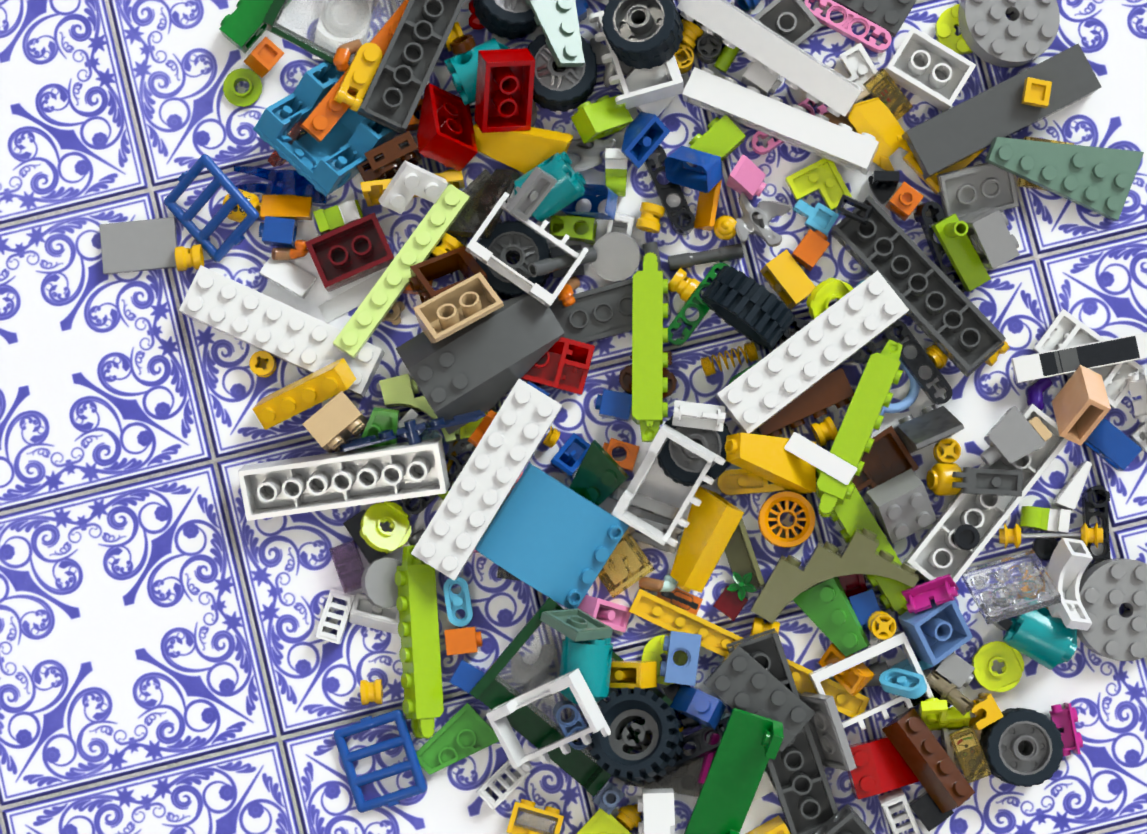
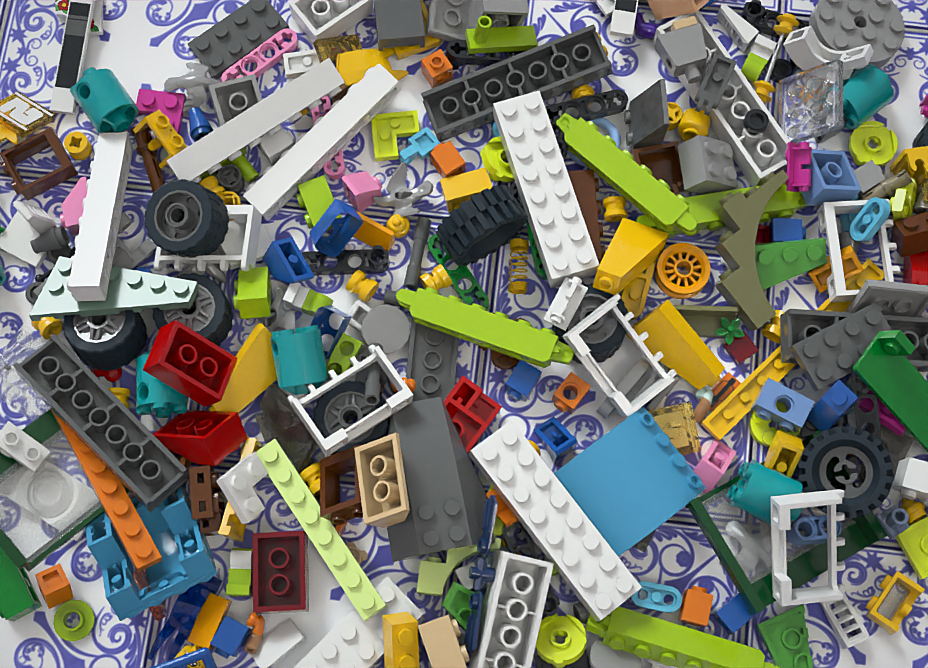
camera: 70 degrees left, 10 degrees down
white sticker [318,272,382,323] -> none
orange arm [333,39,362,72] -> none
yellow plate [334,43,383,112] -> none
reddish brown tile [450,34,476,55] -> none
light grey plate [506,166,557,221] -> none
sand green plate [540,608,613,642] -> none
dark green wing [570,440,629,506] -> none
white sticker [784,432,857,485] -> none
black piece [836,194,873,225] -> none
yellow wheel [867,610,897,640] -> none
black tile [868,171,899,204] -> none

